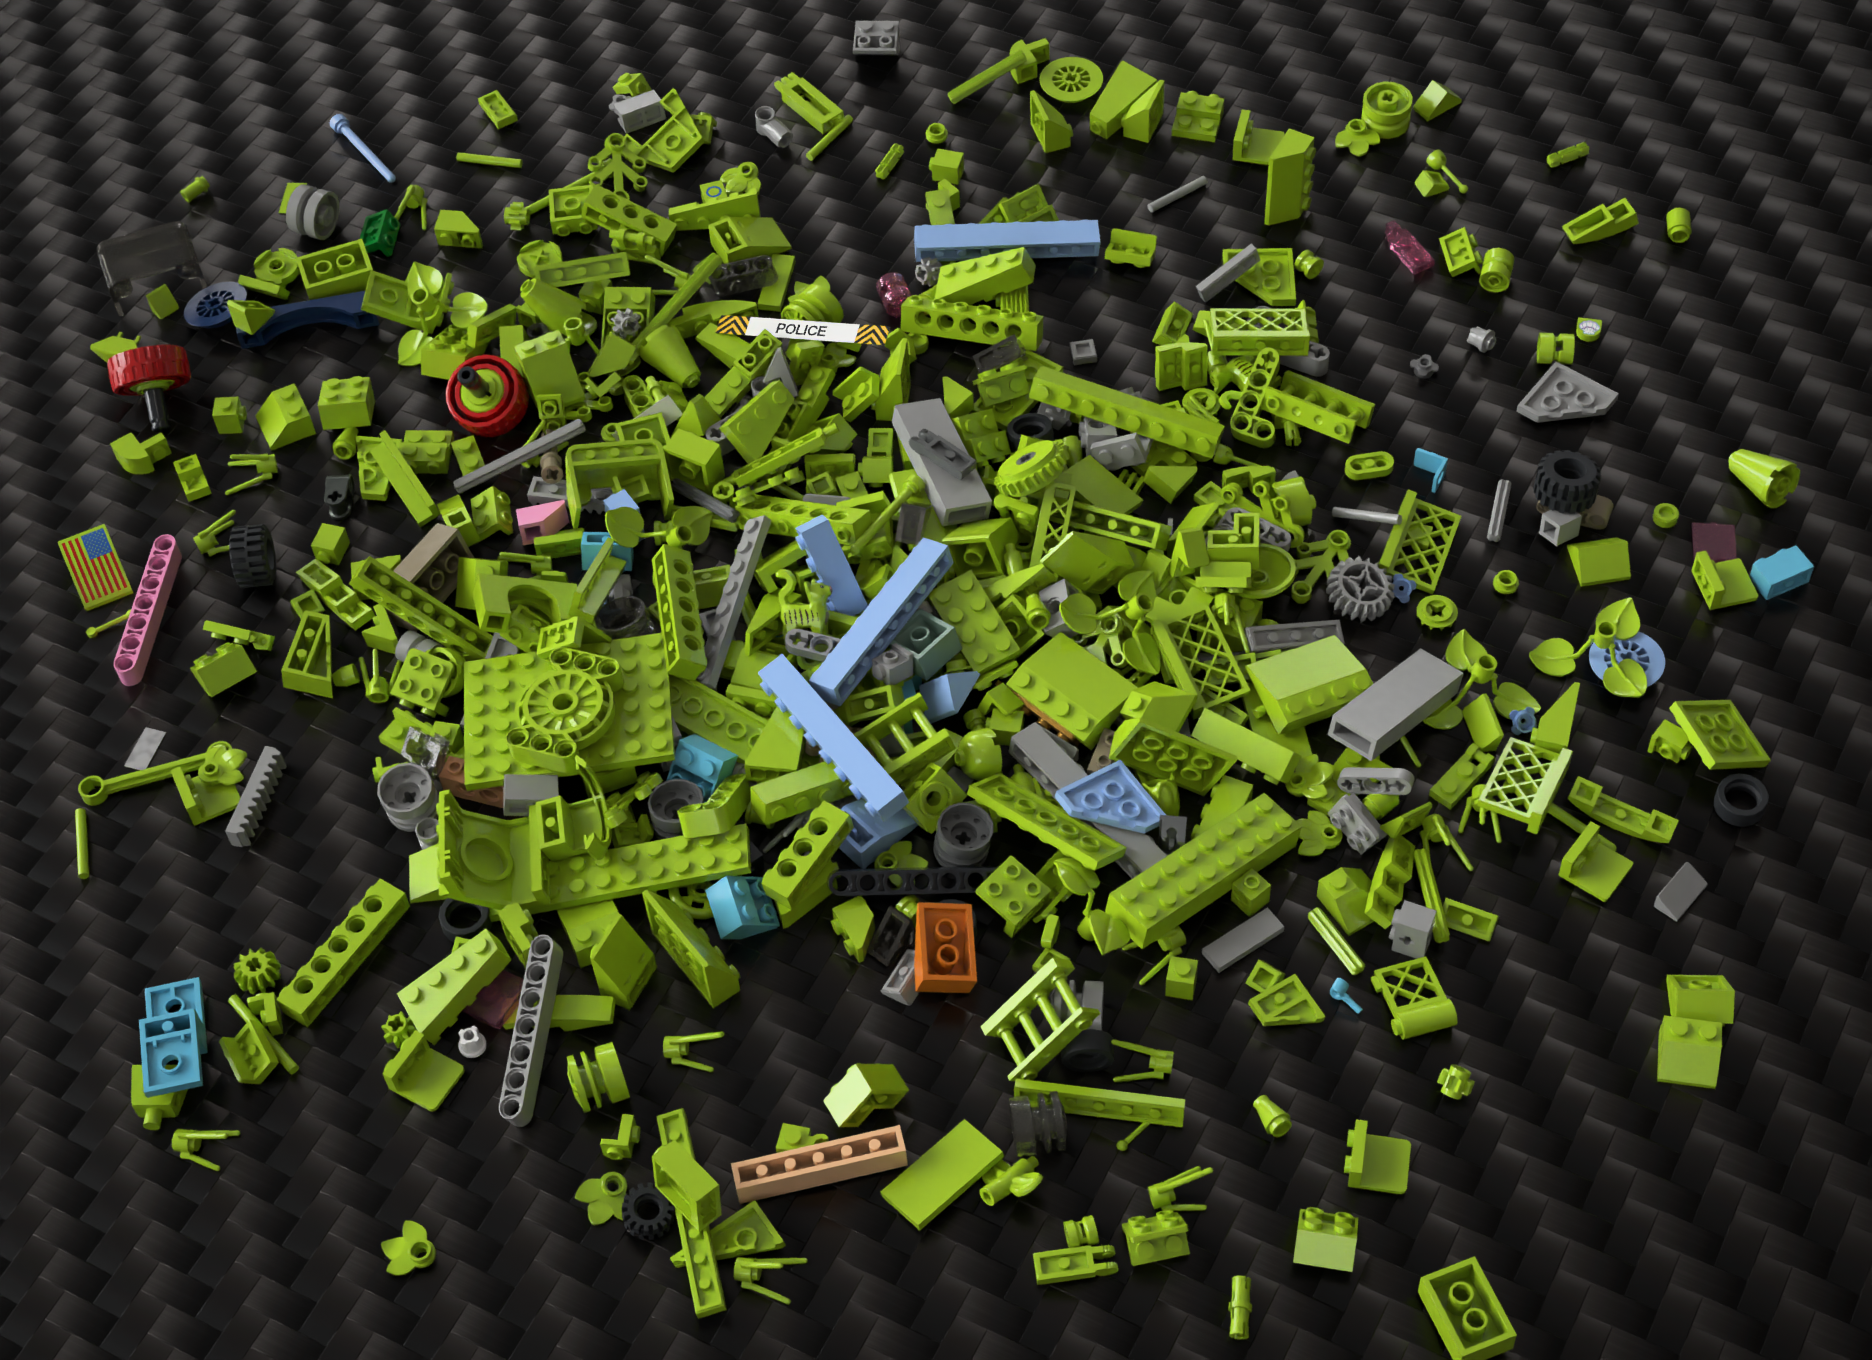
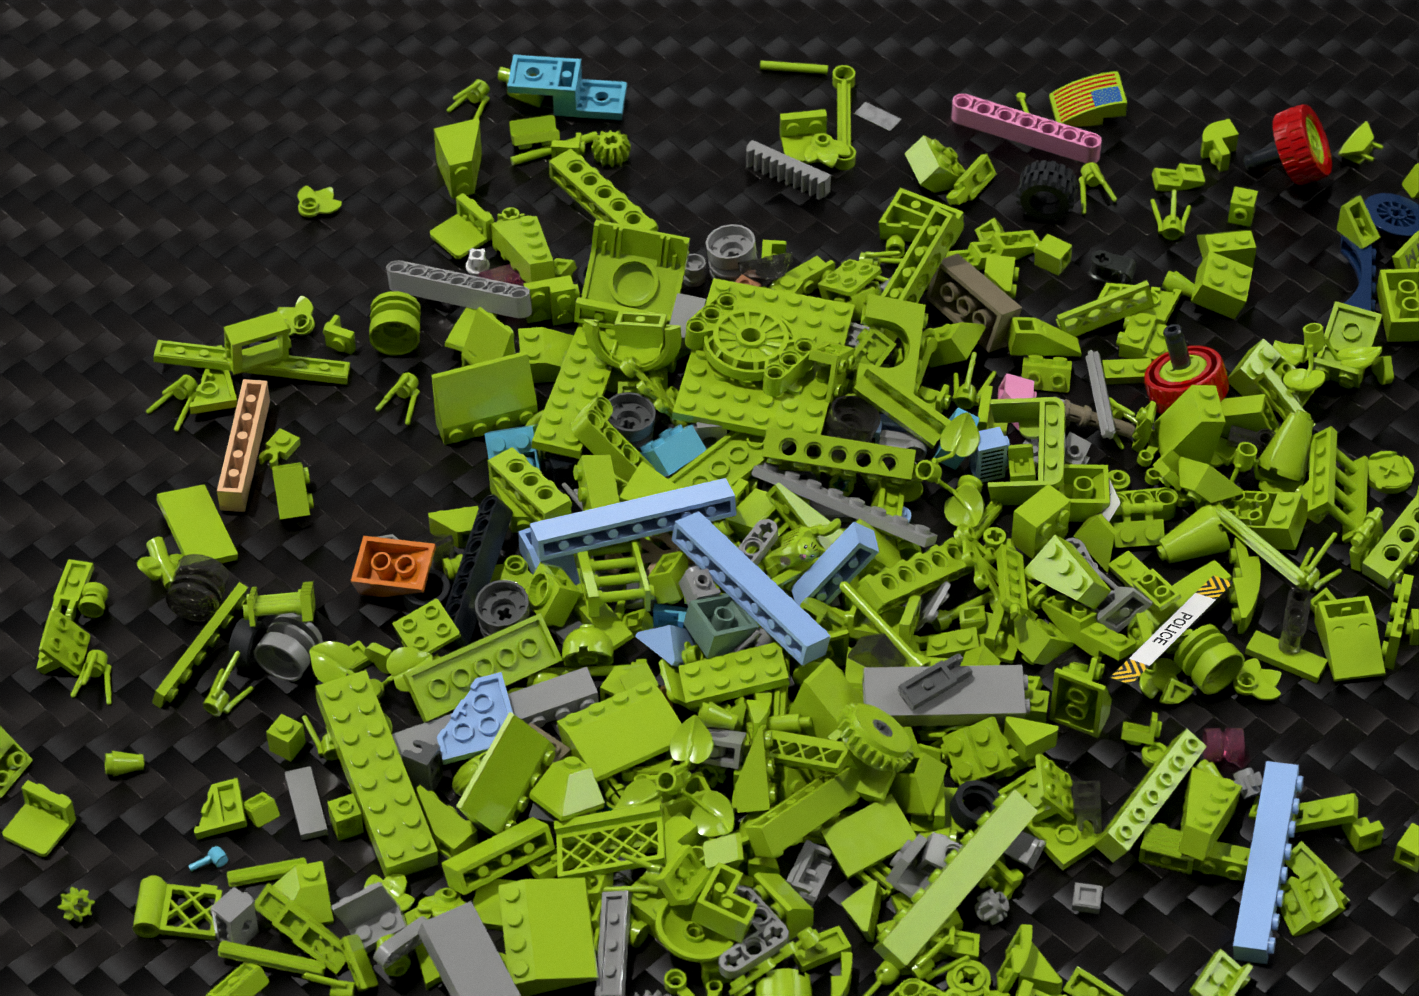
camera: 105 degrees right, 5 degrees down
light grey gear [611,308,641,338] -> none
dark grey axle [671,478,739,523] -> none
lime hinge [1117,1122,1151,1151] -> none
none -> lime slope [434,118,482,199]

